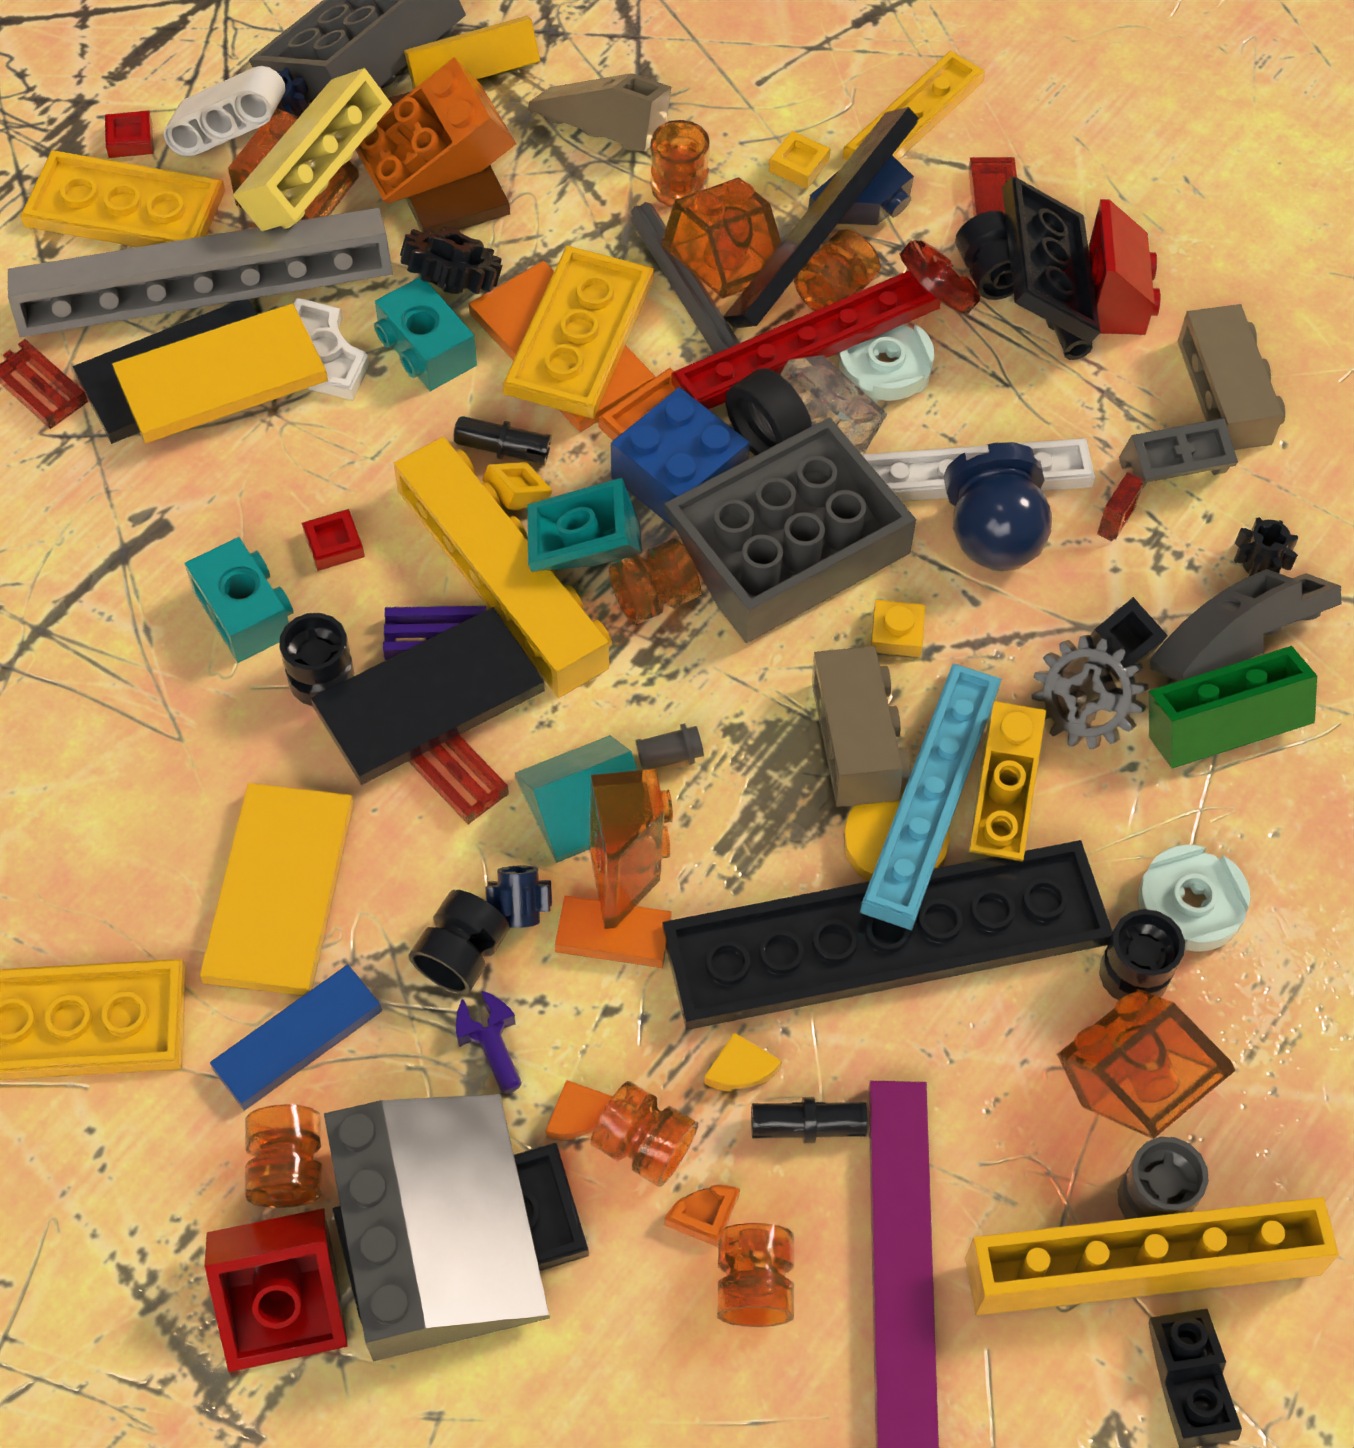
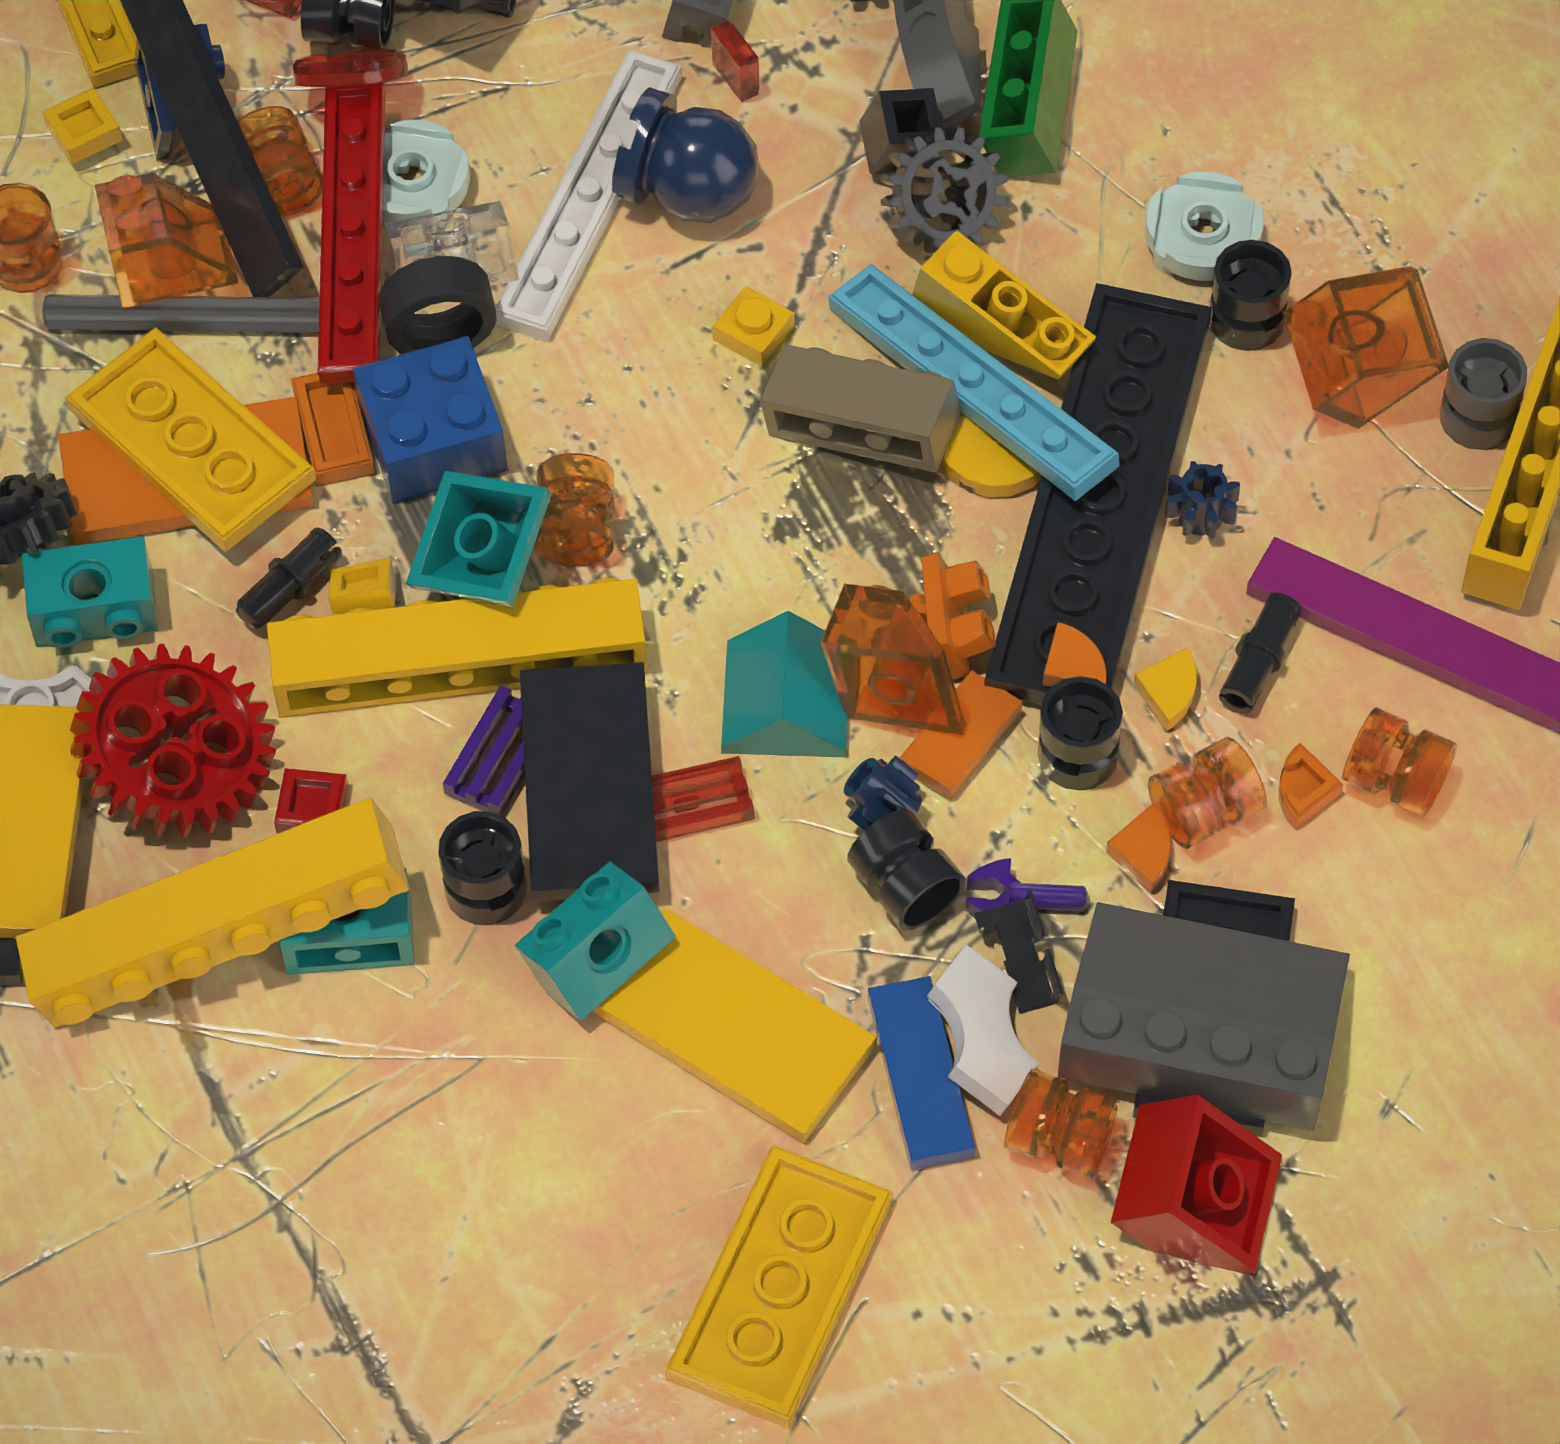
camera: 60 degrees left, 0 degrees up
dark grey pin [635,723,704,772] -> none
dark grey slope [664,417,916,643] -> none
none -> yellow brick [15,797,410,1028]
none -> red gear [70,643,276,838]
none -> teal brick [514,861,676,1021]
none -> orange hips [893,552,996,679]
none -> white tile [927,944,1039,1116]
none -> black piece [974,890,1064,1013]
none -> black wheel [1037,676,1123,791]
none -> orange tile [1043,622,1106,687]
none -> dark blue gear [1165,461,1241,539]

